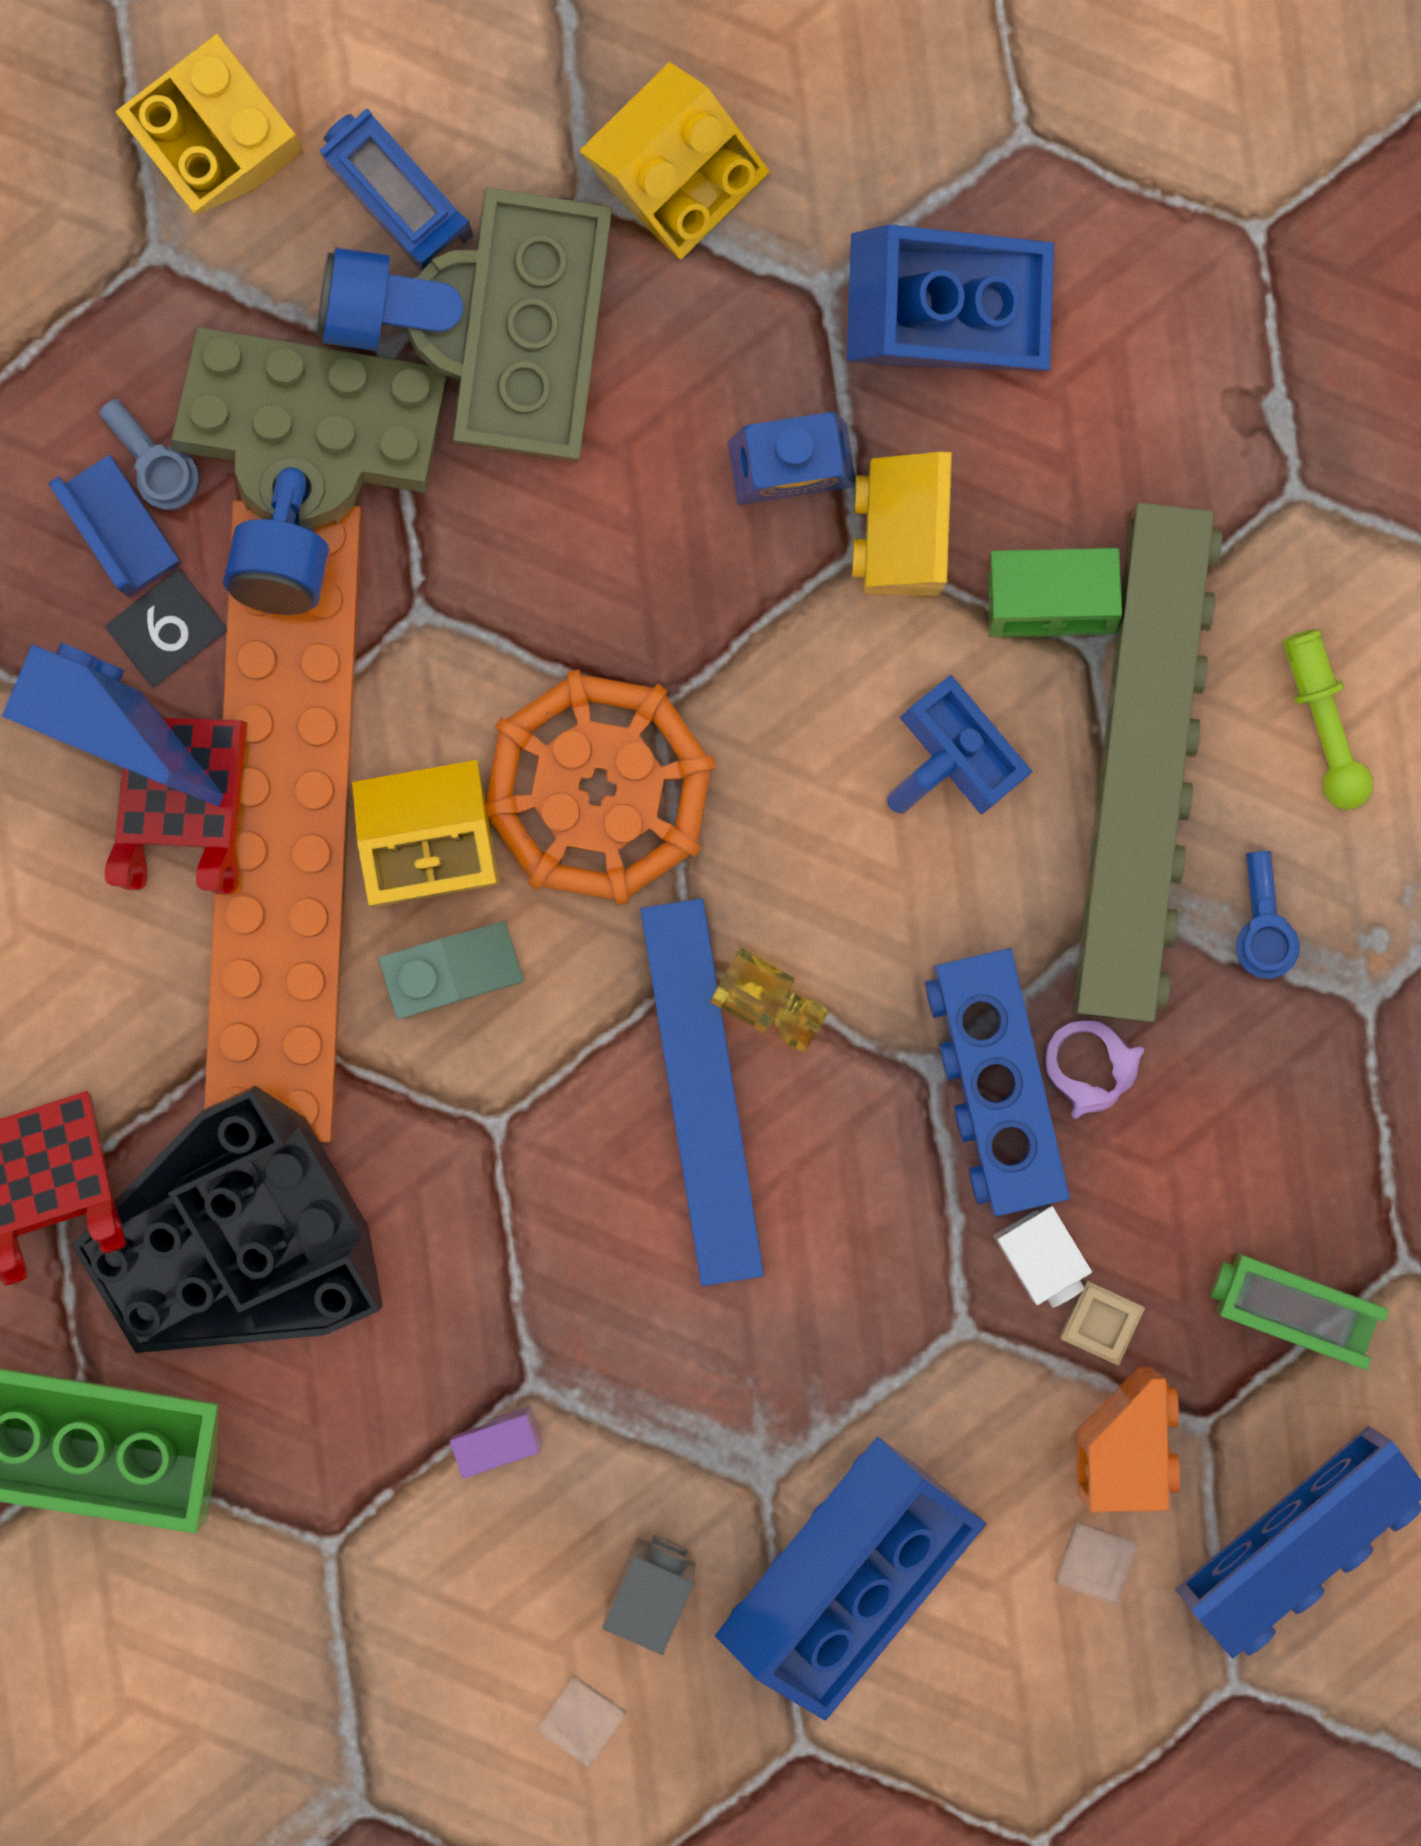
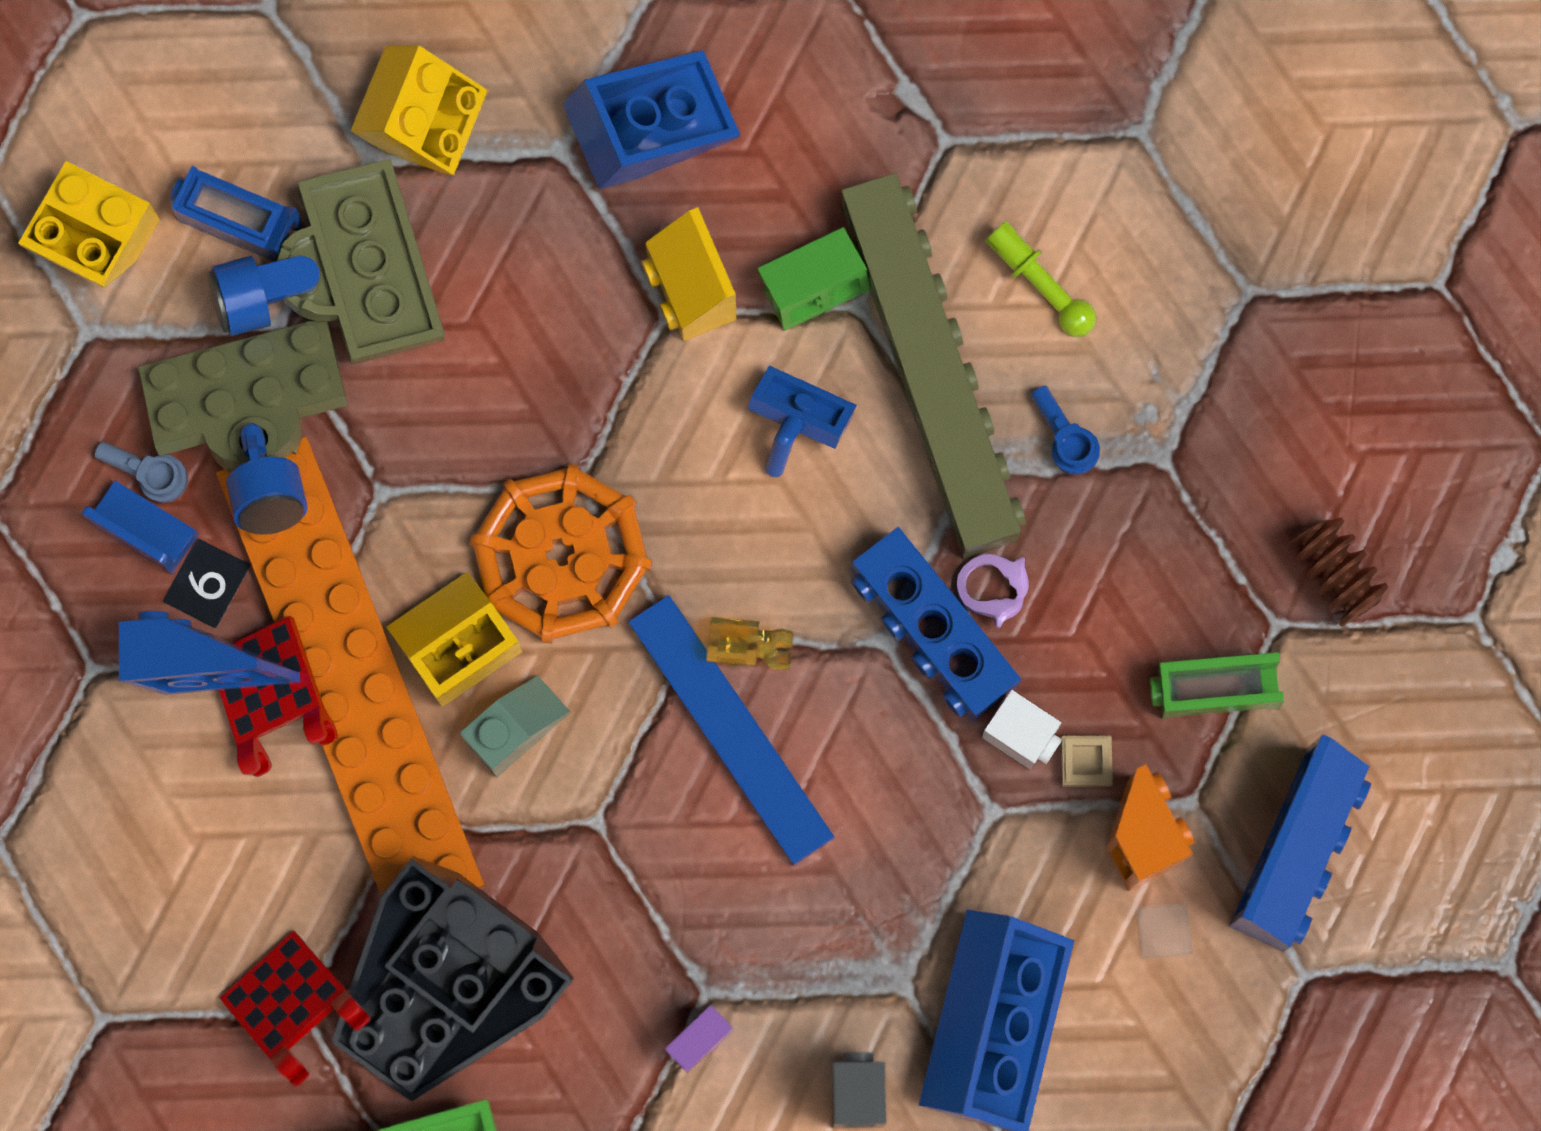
camera: 25 degrees left, 10 degrees down
blue torso [728,412,856,505] -> none

